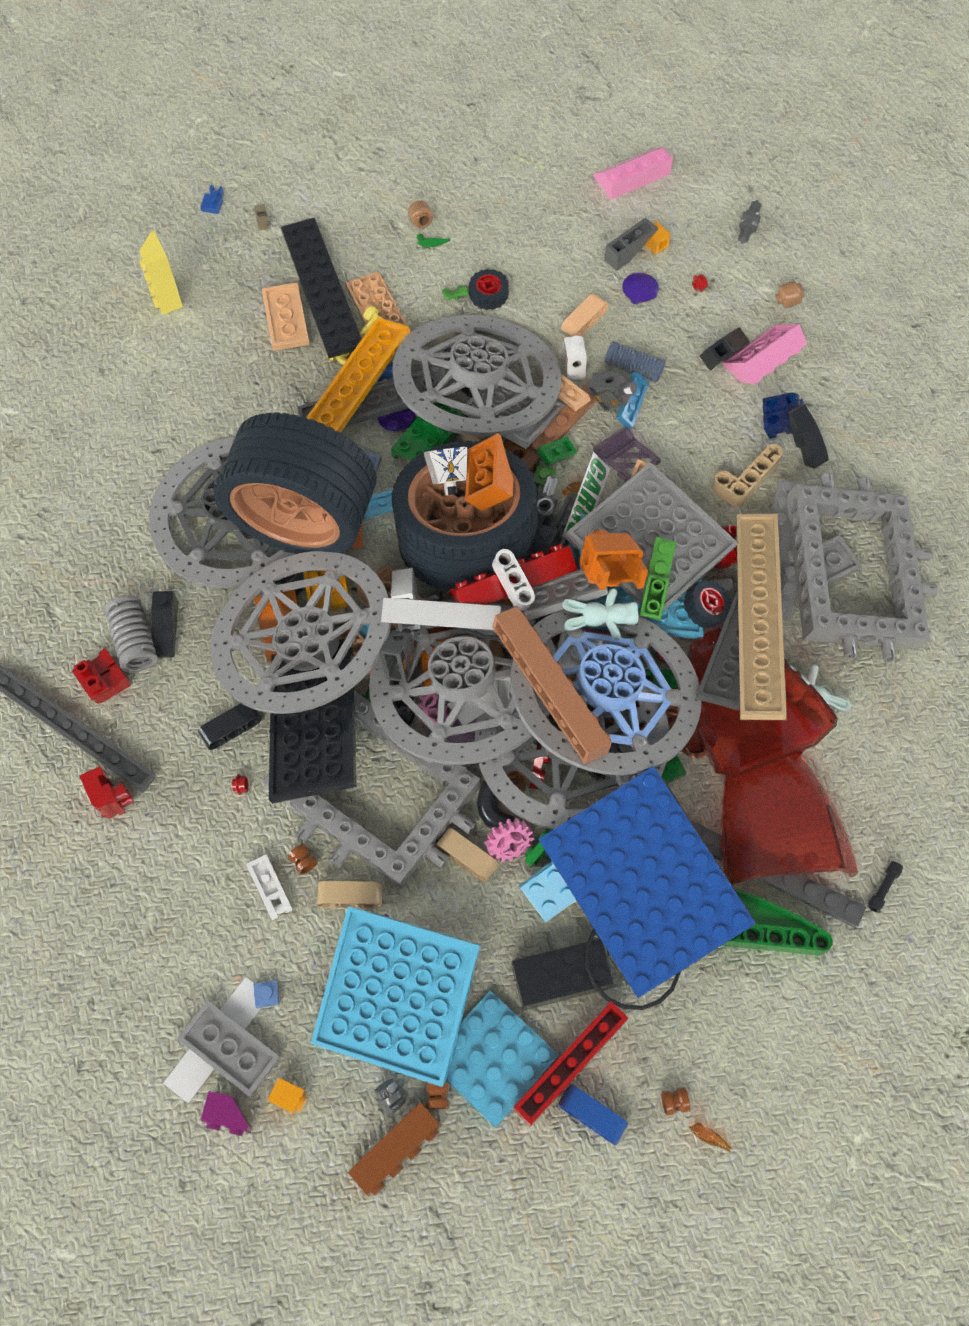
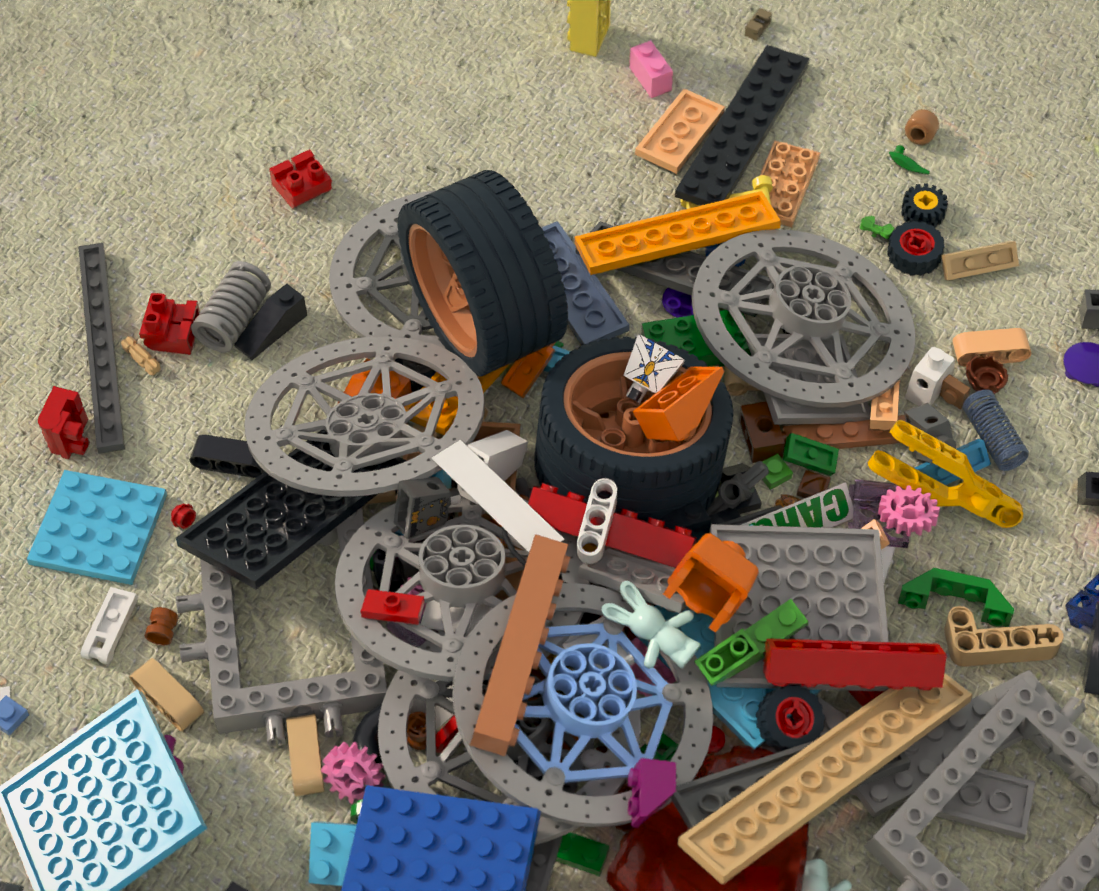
camera: 45 degrees right, 10 degrees down
none -> medium azure plate [27,470,167,585]
none -> tan axle [121,336,161,375]
none -> red hips [269,149,332,208]
none -> red plate [361,589,425,625]
none -> magenta slope [628,758,676,827]
none -> bright pink brick [630,41,673,98]
none -> red brick [763,638,947,691]
none -> reddish brown tile [796,470,831,498]
none -> yellow piece [867,420,1023,528]
none -> bright pink gear [878,485,940,536]
none -> green slope [898,568,1014,627]
none -> black wheel [901,183,948,228]
none -> medium nougat plate [939,374,971,410]
none -> tan plate [941,241,1019,280]
none -> copper hair [966,356,1008,394]

